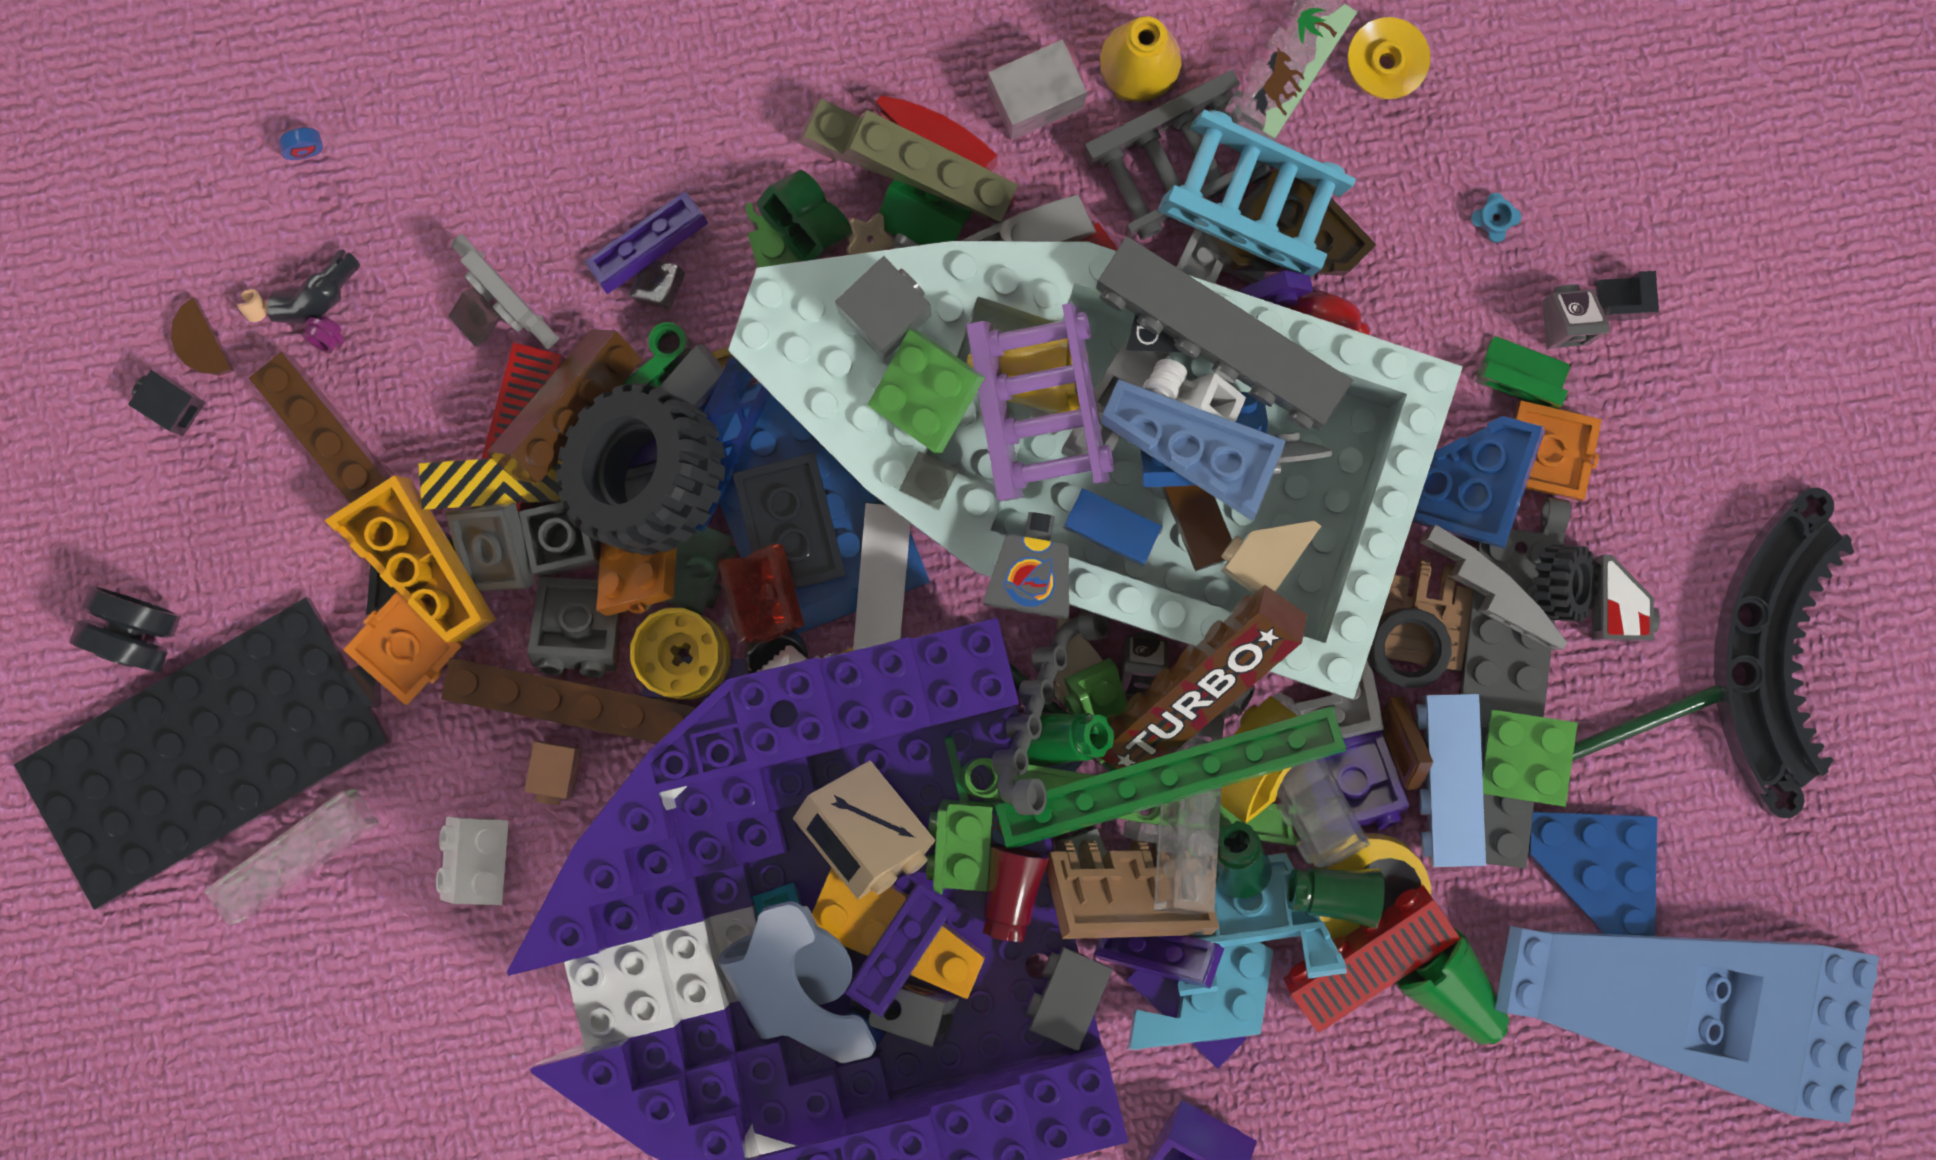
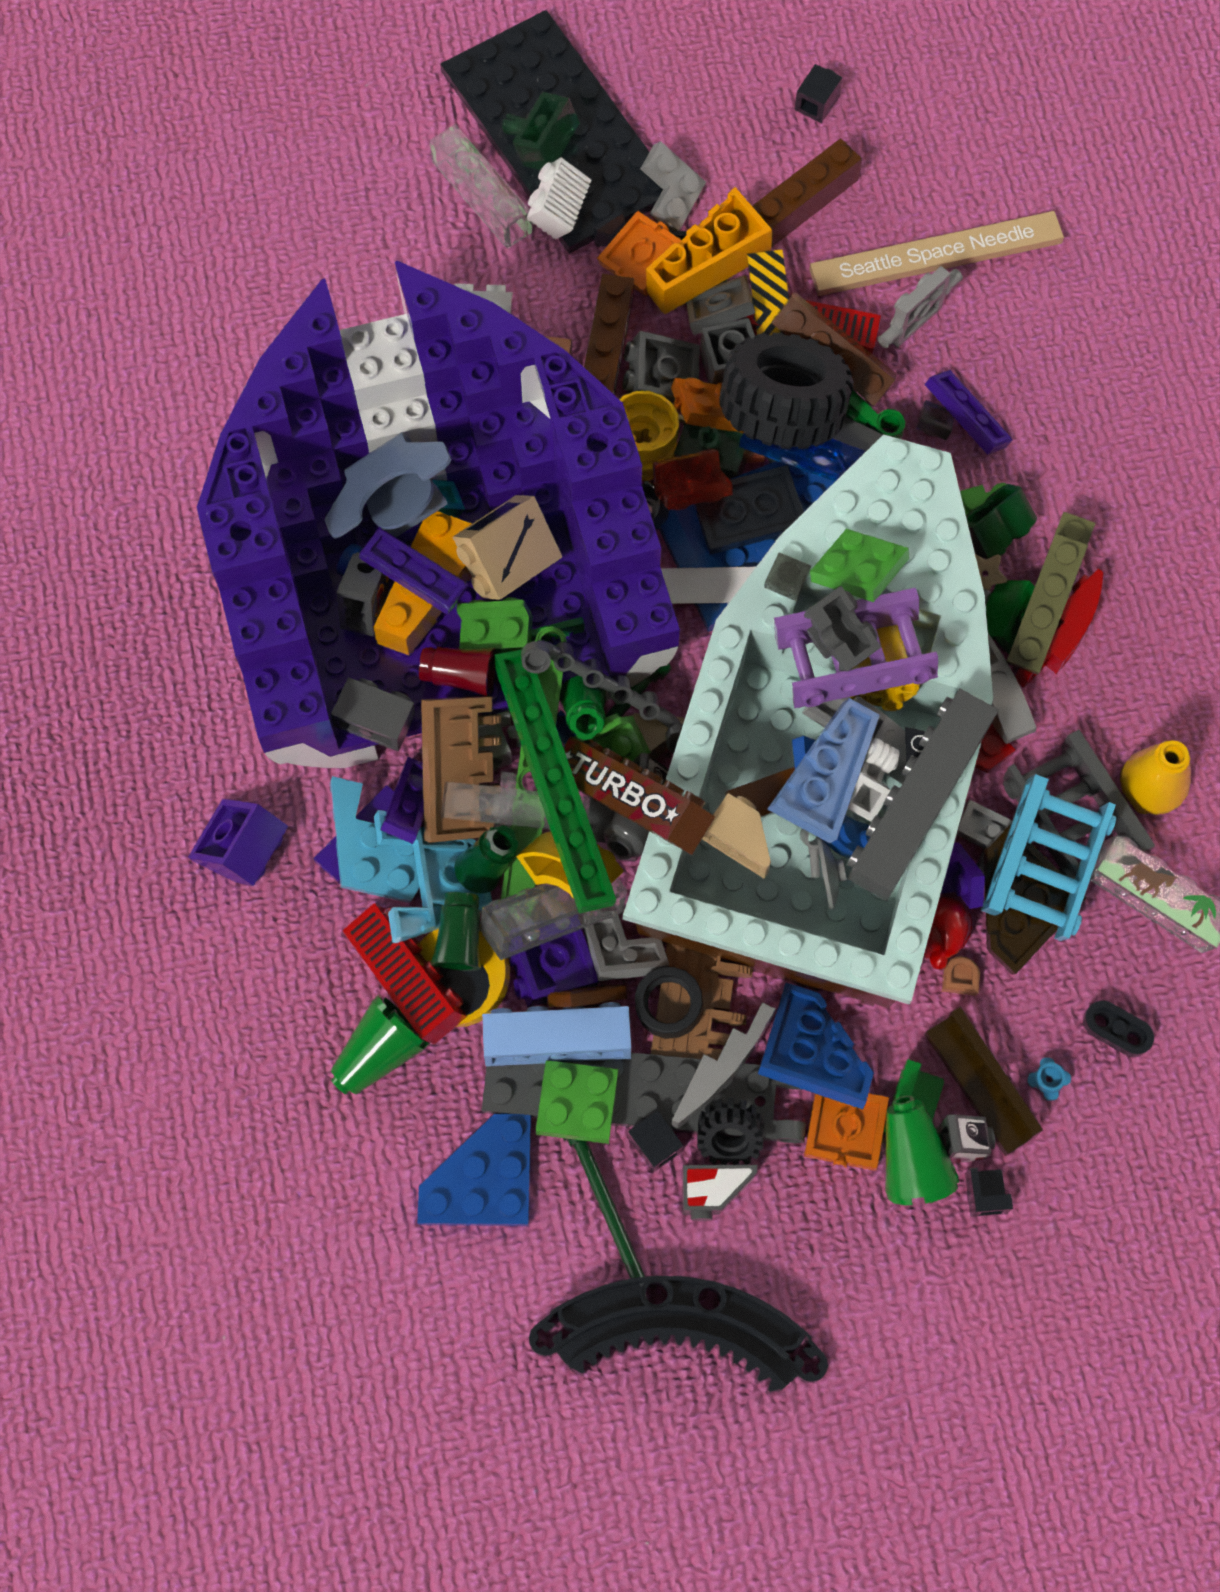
camera: 85 degrees right, 15 degrees down
black wheel [69,585,181,672] -> none
reddish brown tile [171,297,235,376] -> none
black arm [237,250,360,324] -> none
blue tile [278,128,323,160] -> none
magenta plate [303,316,345,353] -> none
clear smoke plate [448,287,501,346] -> none
dark grey head [835,256,932,361] -> none
dark grey torso [983,512,1069,619] -> none
flat silver piece [988,39,1087,141] -> none
blue slope [1063,488,1162,566] -> none
yellow dish [1347,17,1431,99] -> none
medium blue wing [1495,926,1879,1123] -> none
none -> clear green brick [502,91,580,170]
none -> white brick [527,157,592,239]
none -> black panel [627,1112,684,1173]
none -> light grey plate [640,141,706,231]
none -> dark grey cylinder [804,586,881,671]
none -> tan tile [809,211,1064,296]
none -> green cone [885,1096,959,1206]
none -> dark brown fence [924,1006,1043,1156]
none -> nougat tile [941,956,980,996]
none -> black plate [1083,1001,1154,1057]

